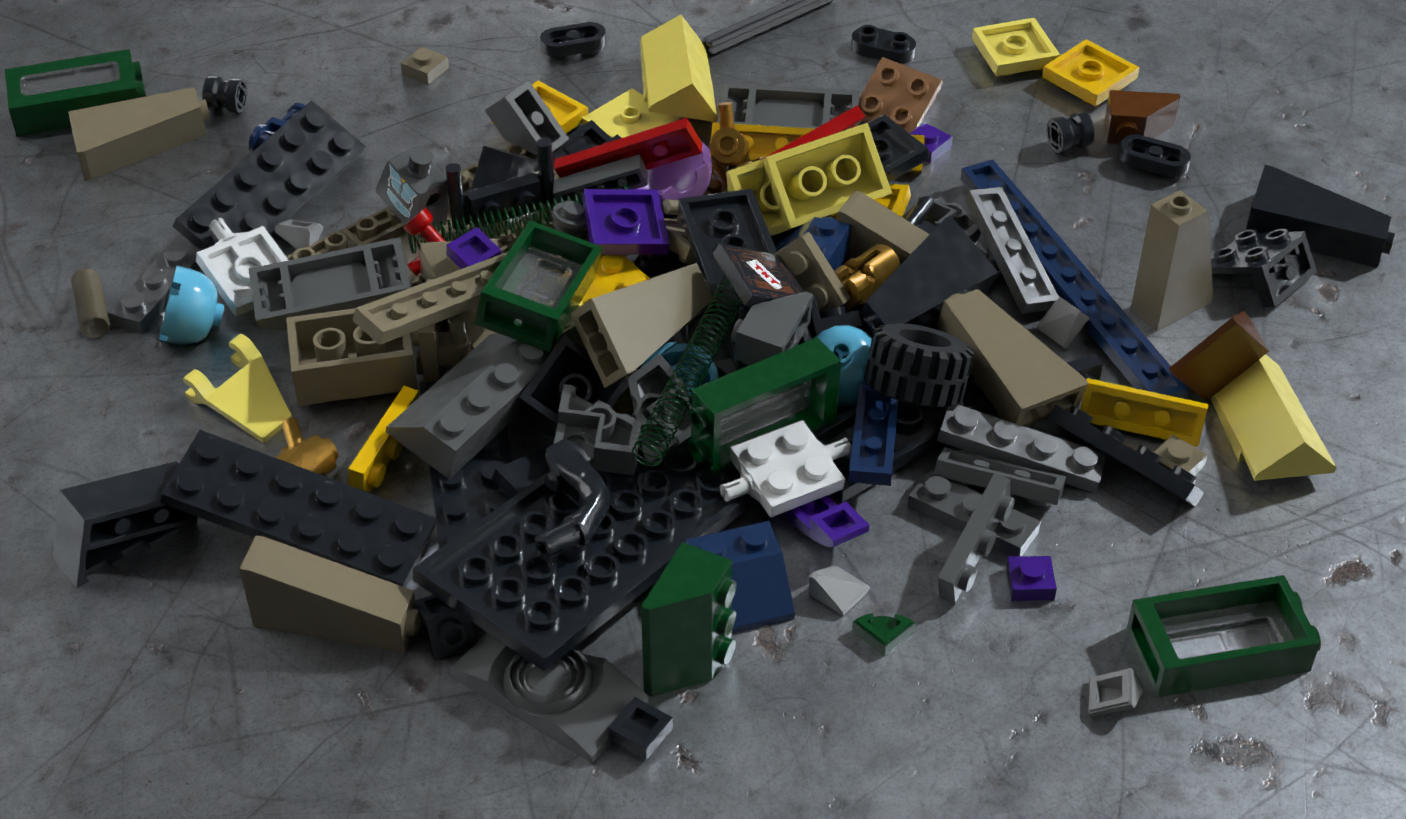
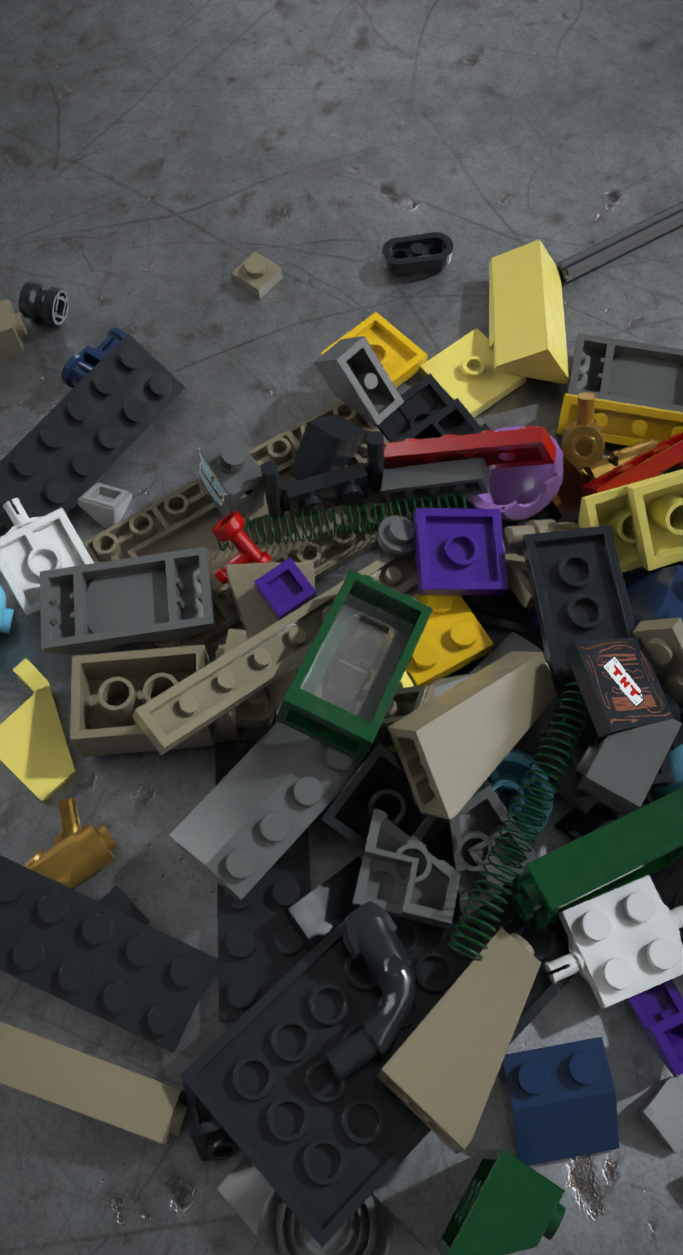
camera: 10 degrees right, 20 degrees up
yellow plate [348,386,419,493] -> none
none -> dark tan slope [377,927,541,1154]

